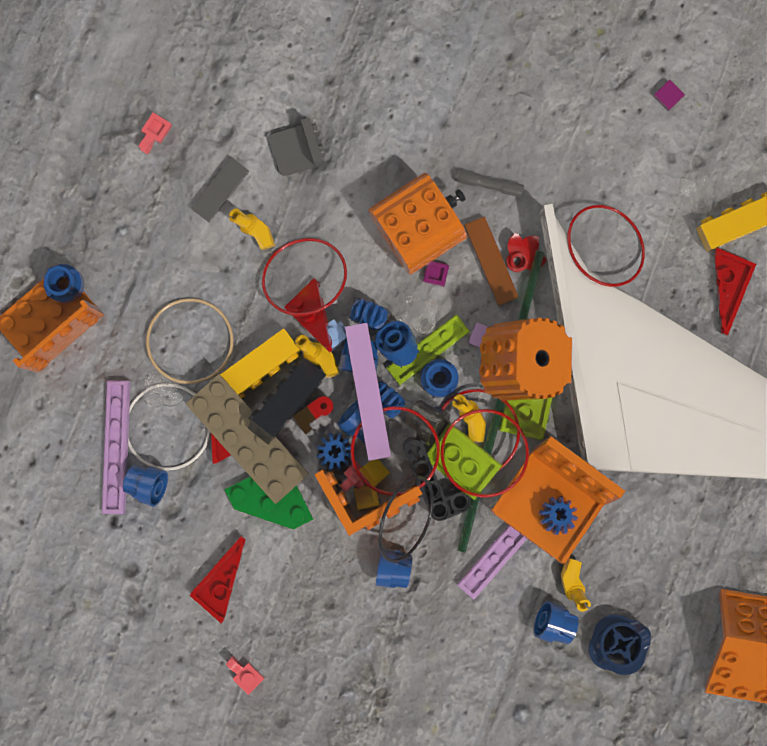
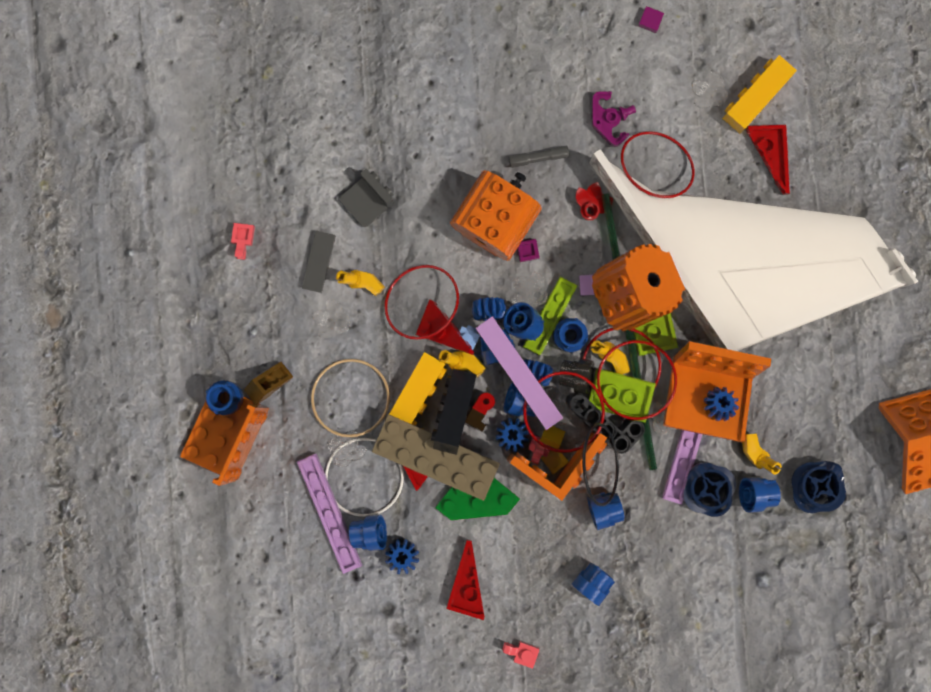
camera: 25 degrees left, 0 degrees up
dark orange tile [464,216,519,306] -> none
none -> pearl gold arch [244,362,293,405]
none -> blue gear [385,539,419,574]
none -> blue piece [572,562,615,606]
none -> magenta piece [592,91,636,147]
none -> dark blue piece [683,462,736,517]

